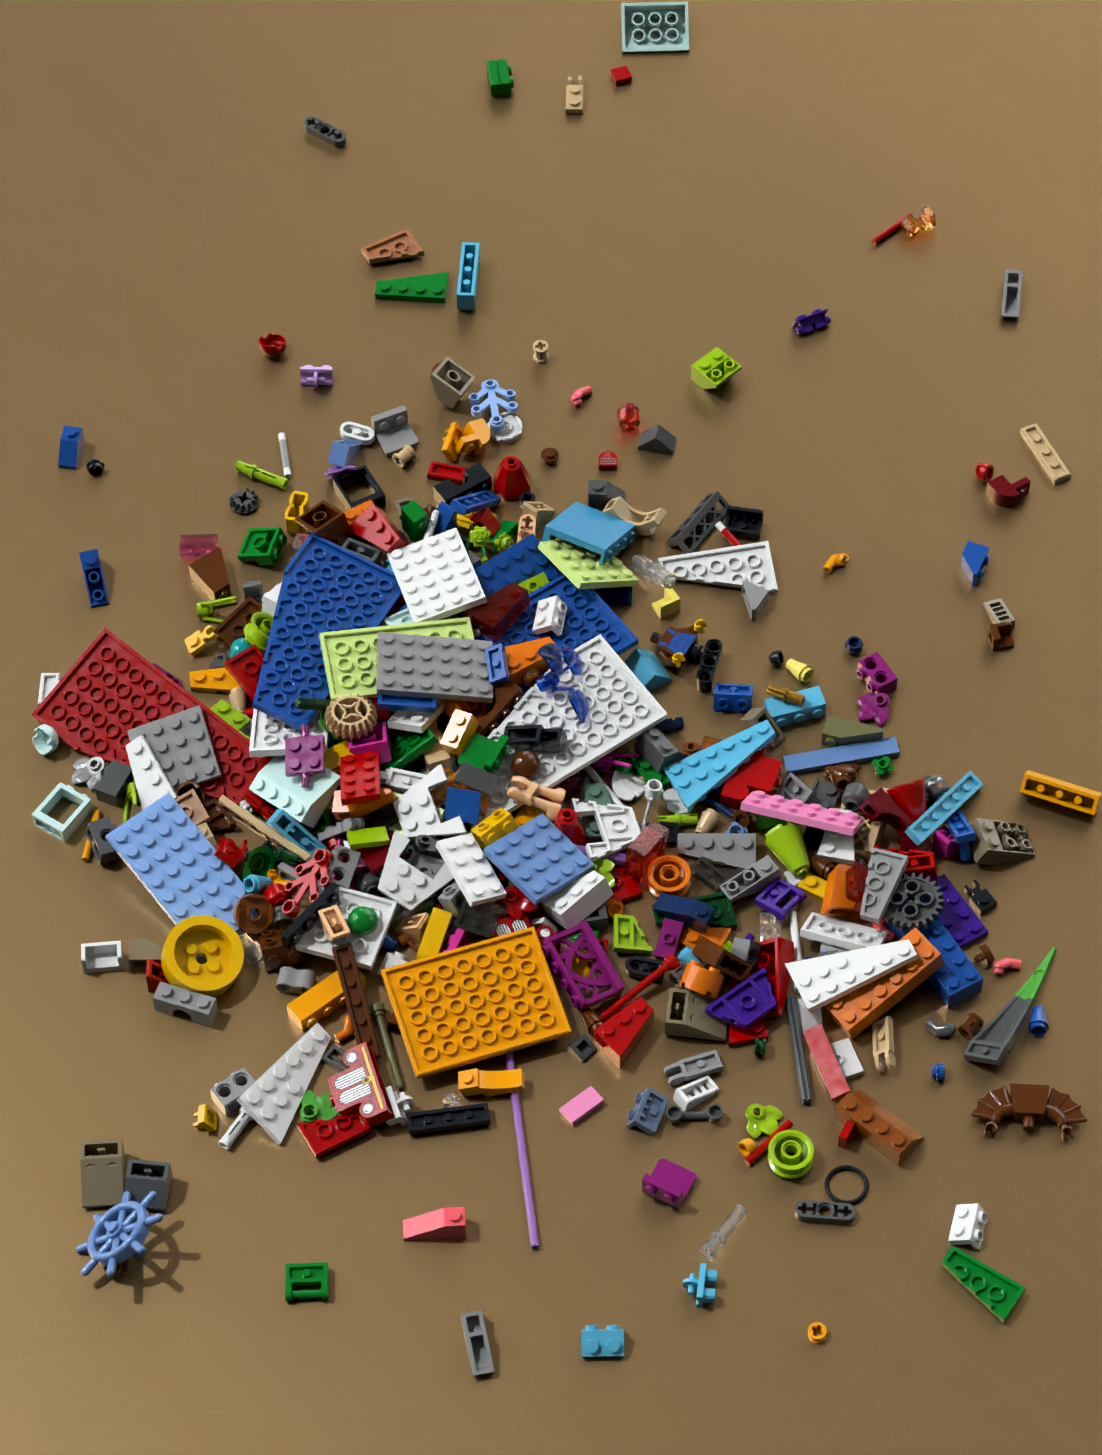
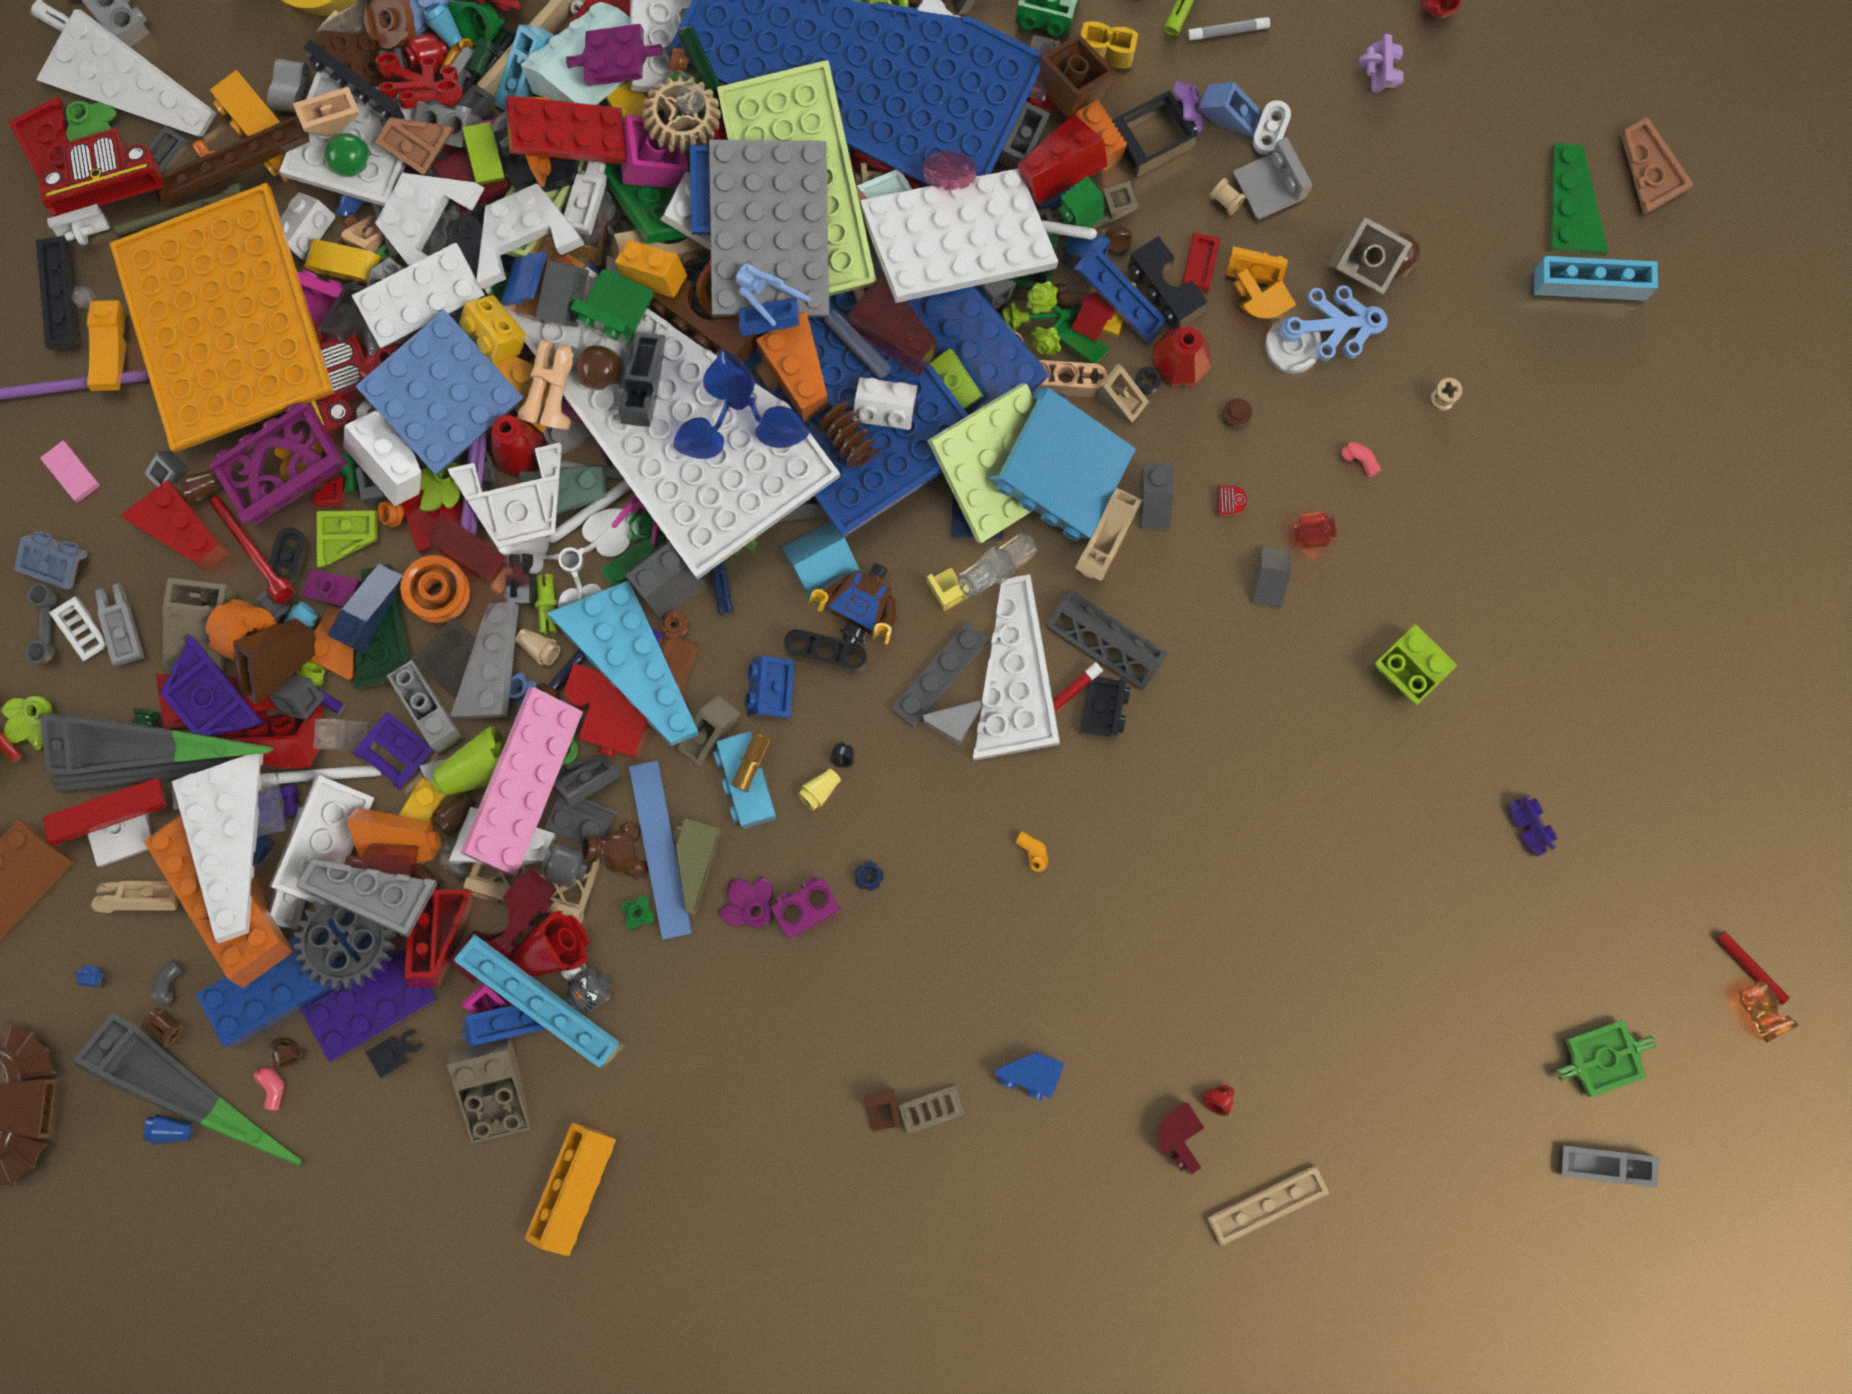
camera: 85 degrees right, 25 degrees up
none -> dark grey plate [40,713,273,775]
none -> nougat wing [375,117,455,175]
none -> dark orange plate [668,46,689,75]
none -> clear tile [676,83,705,114]
none -> light blue plant [736,263,811,326]
none -> reddish brown piece [820,401,880,469]
none -> sand blue axle [824,310,891,379]
none -> dark grey plate [891,621,989,729]
none -> clear pink wheel [923,151,977,190]
none -> bright green plate [1556,1020,1657,1097]

